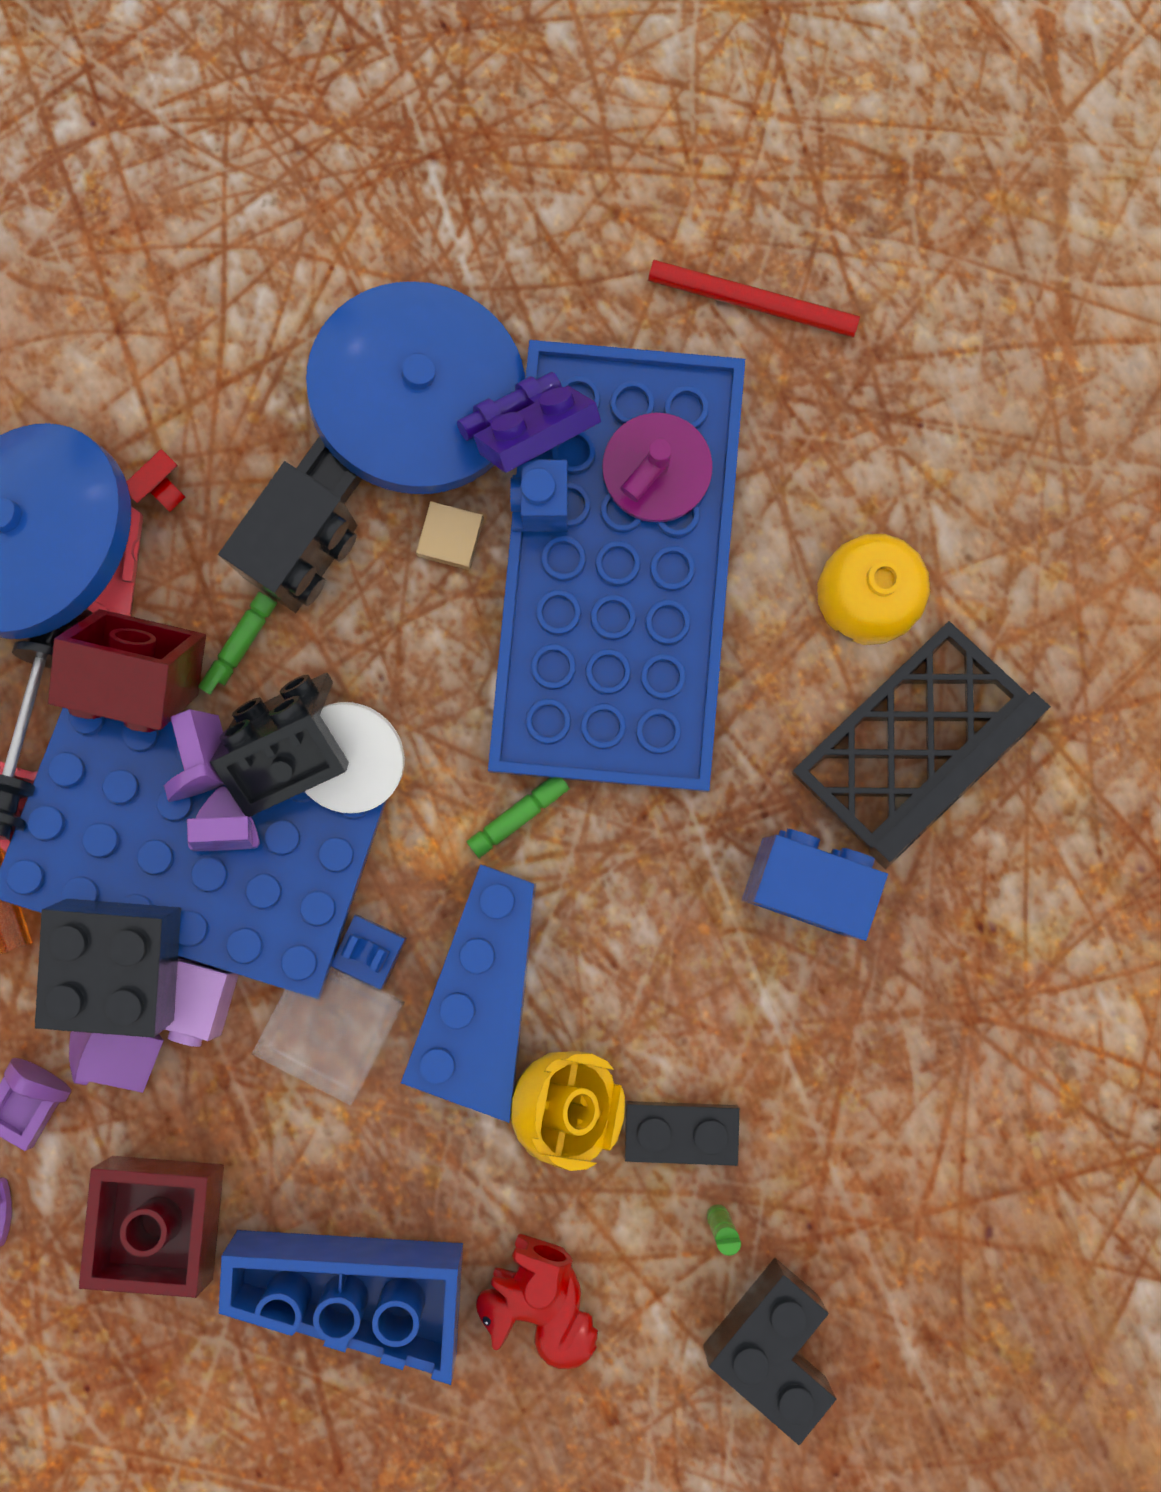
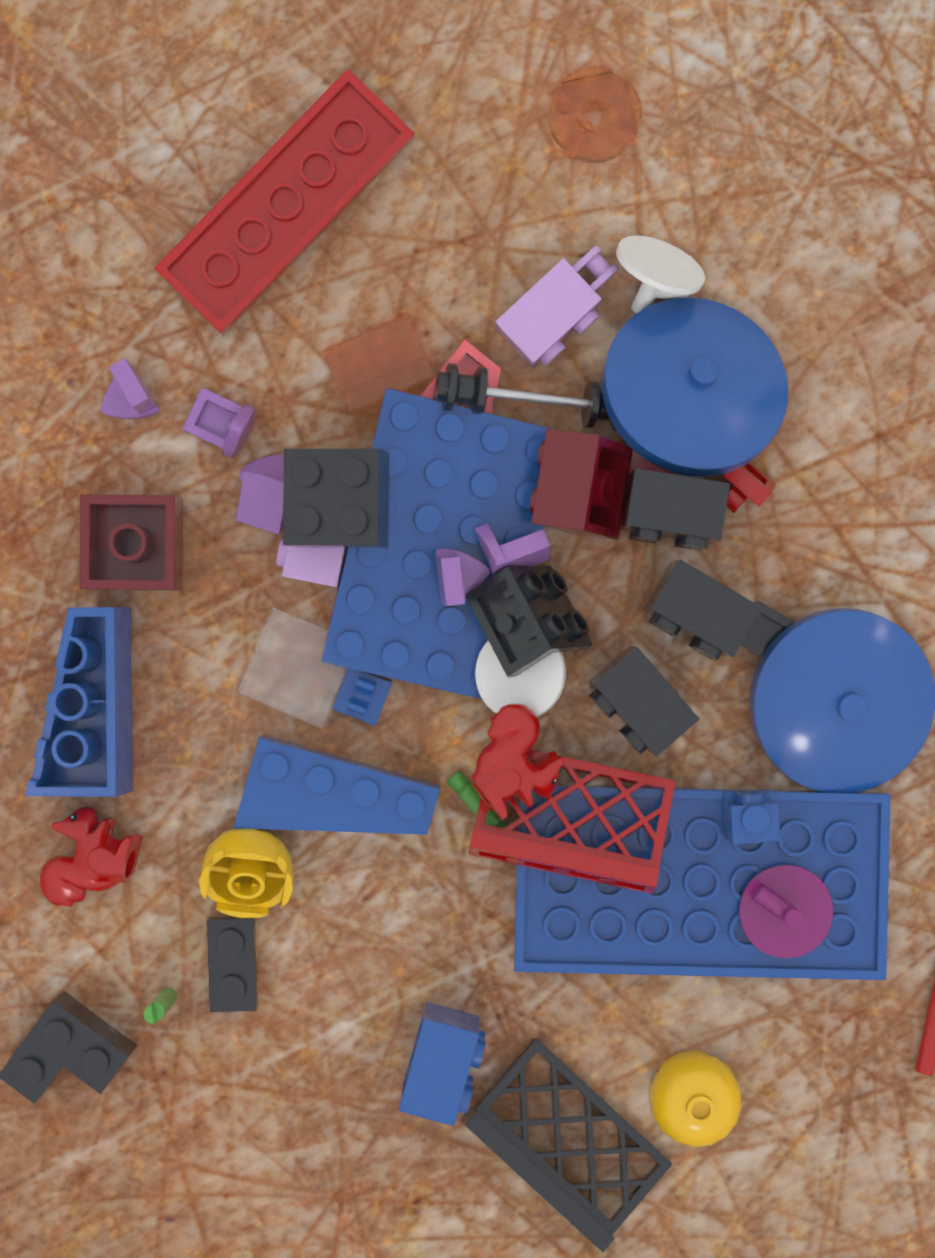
camera: 90 degrees right, 5 degrees up
bright green wheel [198,592,277,695] -> none
tan tile [416,501,484,570] -> none
dark purple plate [457,372,601,473] -> none
none -> red animal [469,703,565,820]
none -> red fence [469,749,676,894]
none -> black brick [588,646,700,757]
none -> black brick [620,468,730,551]

